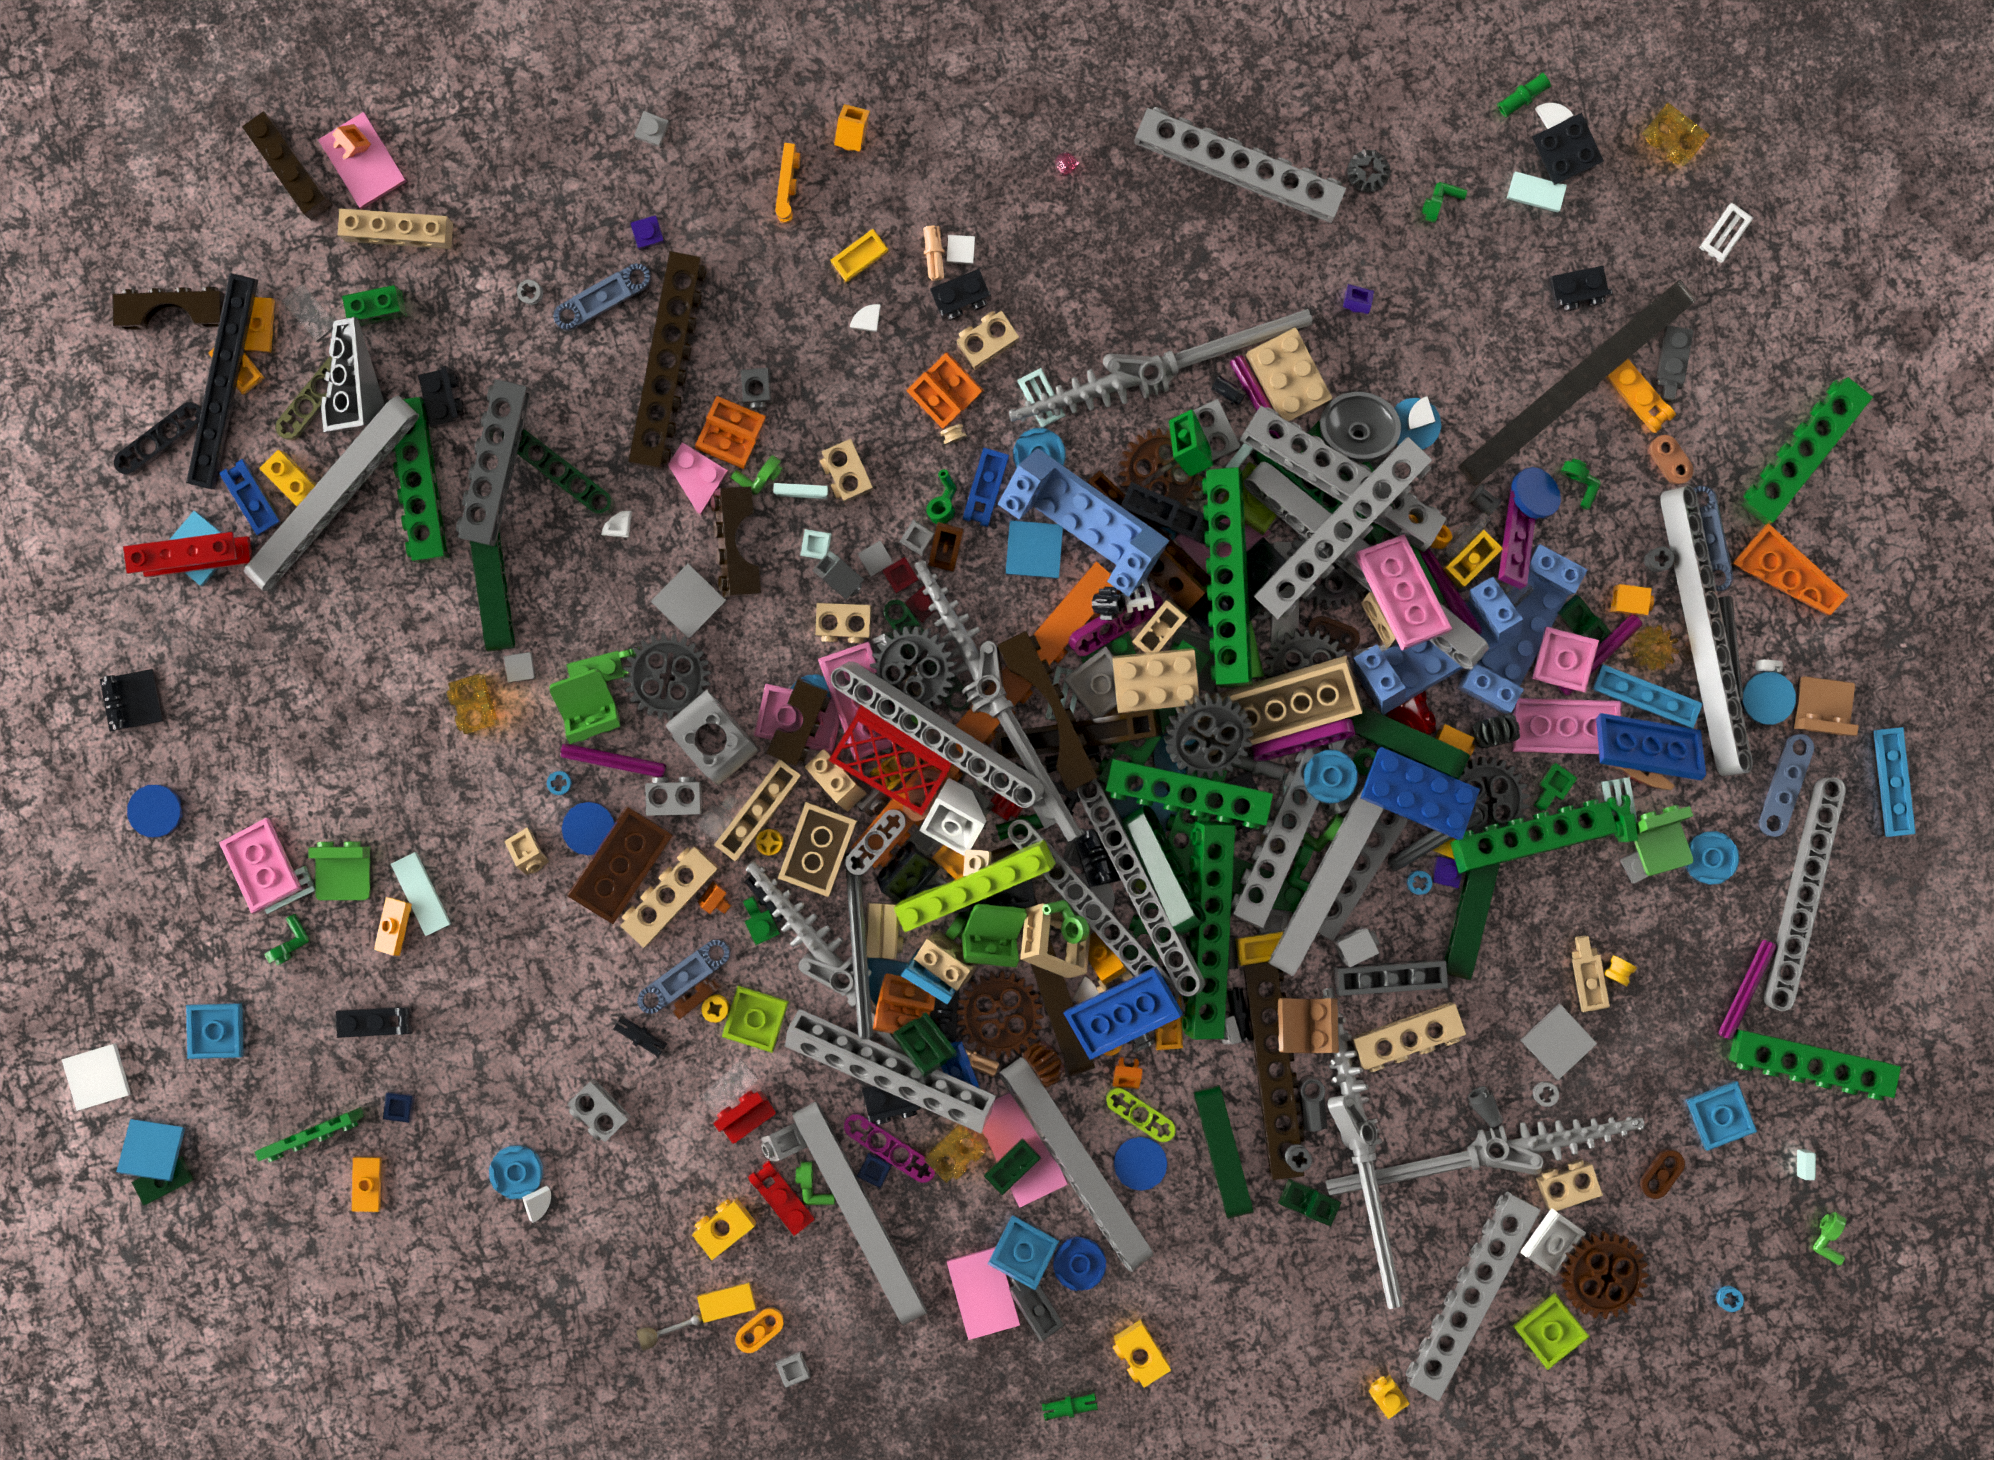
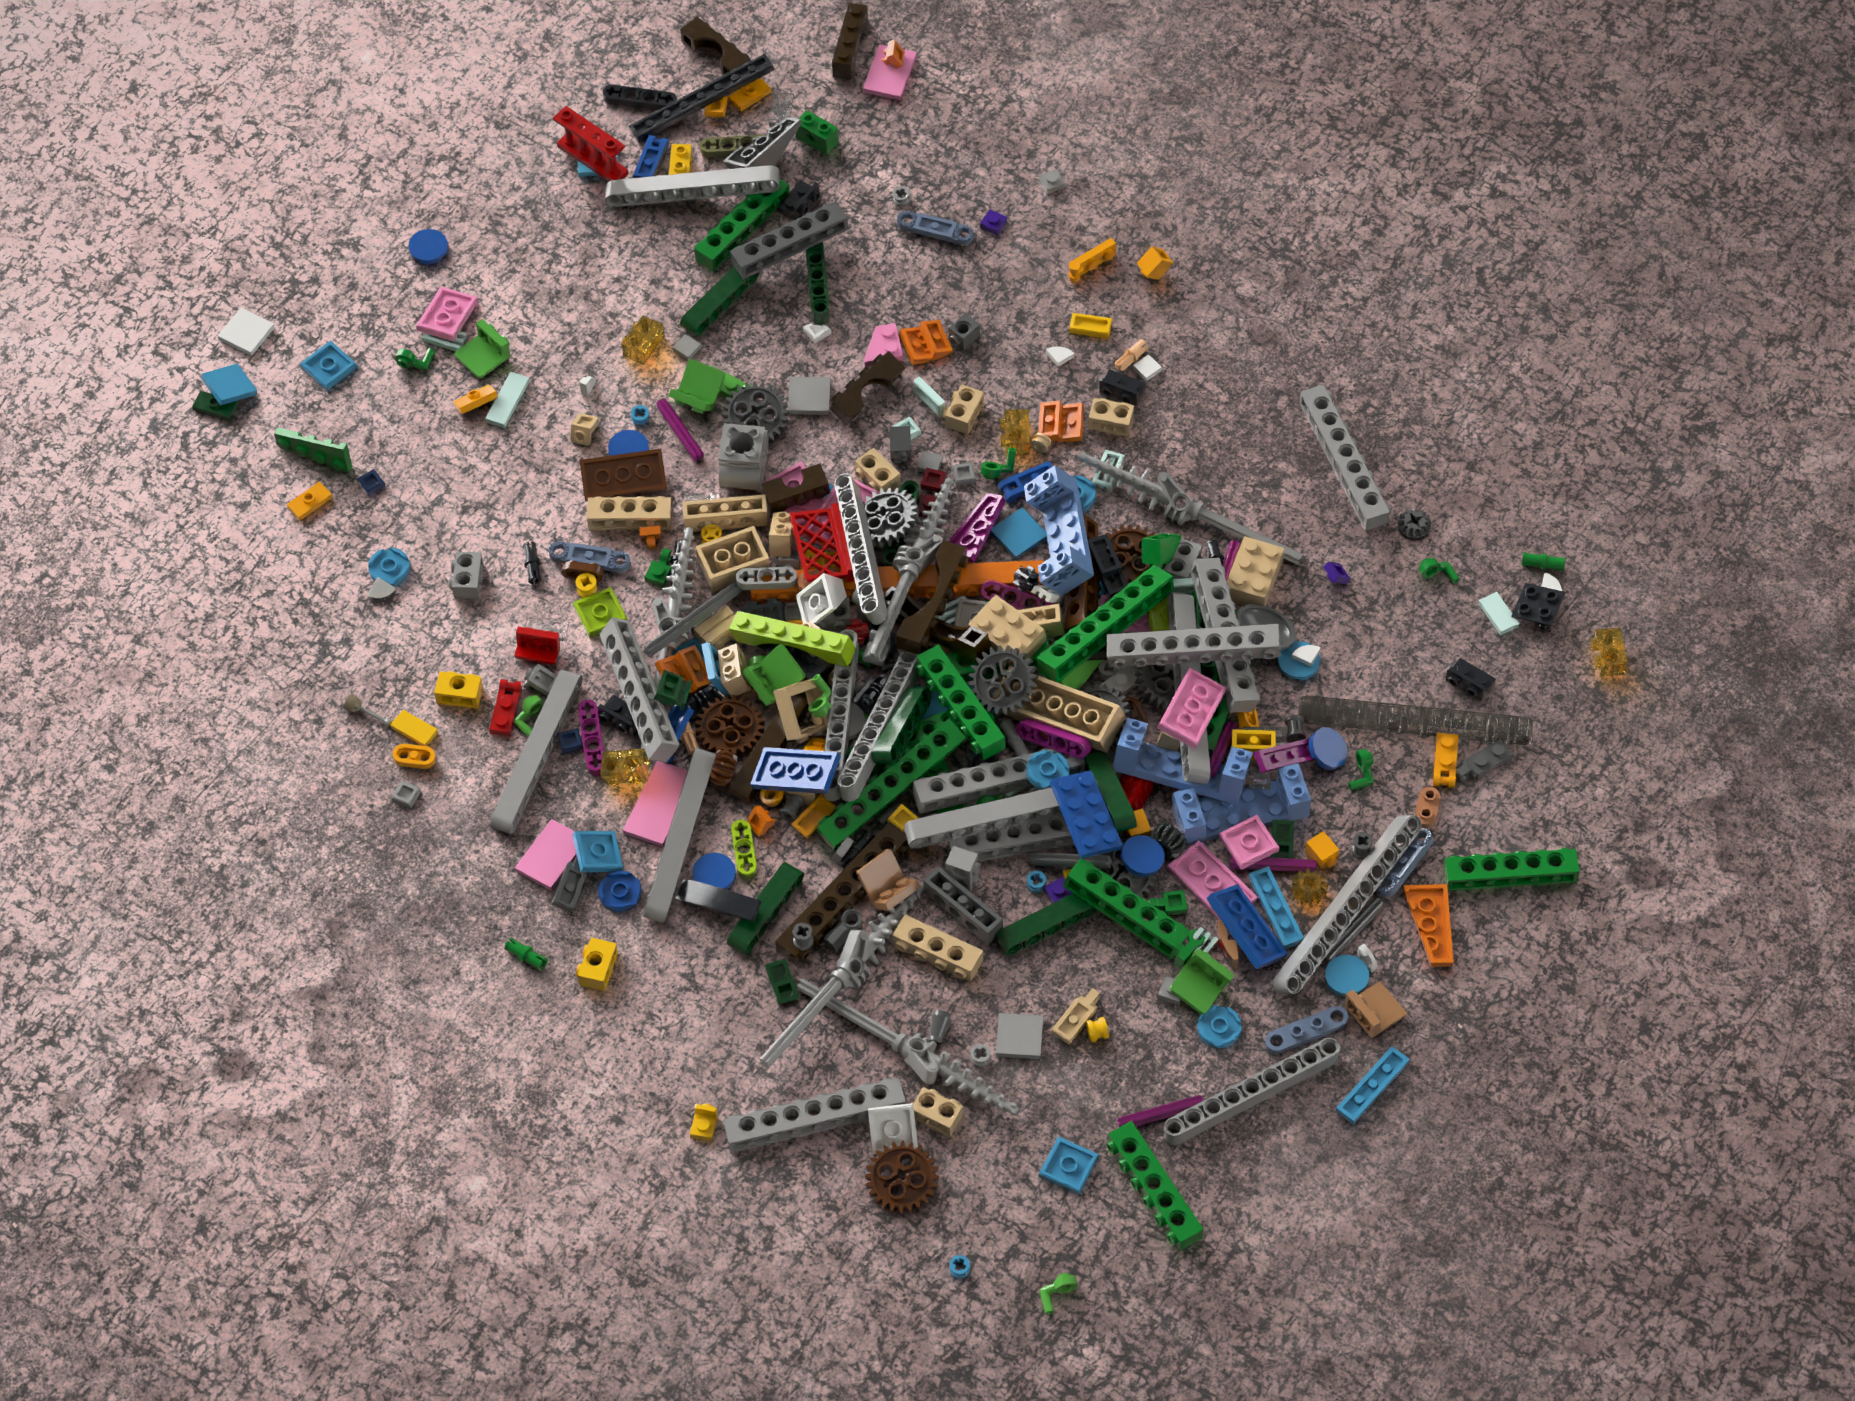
camera: 45 degrees right, 30 degrees down
black hinge [100,669,163,732] -> none
black plate [335,1006,413,1038] -> none
tan brick [337,208,453,249] -> none
dark brown brick [628,251,707,471] -> none
light grey brick [645,777,703,816] -> none
bright green plate [730,455,783,495] -> none
reddish brown slope [928,522,964,572] -> none
dark green plate [984,1137,1041,1196] -> none
clear pink hinge [1055,152,1079,176] -> none
lime tile [1513,1293,1590,1370] -> none
reddish brown plate [1640,1149,1685,1199] -> none
white tile [1699,203,1753,263] -> none
light aqua tile [1797,1149,1816,1180] -> none
none -> white tile [579,376,596,397]
none -> black slope [676,879,762,922]
none -> magenta wing [948,493,1006,563]
none -> clear yellow brick [1000,409,1030,455]
none -> blue tile [1120,835,1165,877]

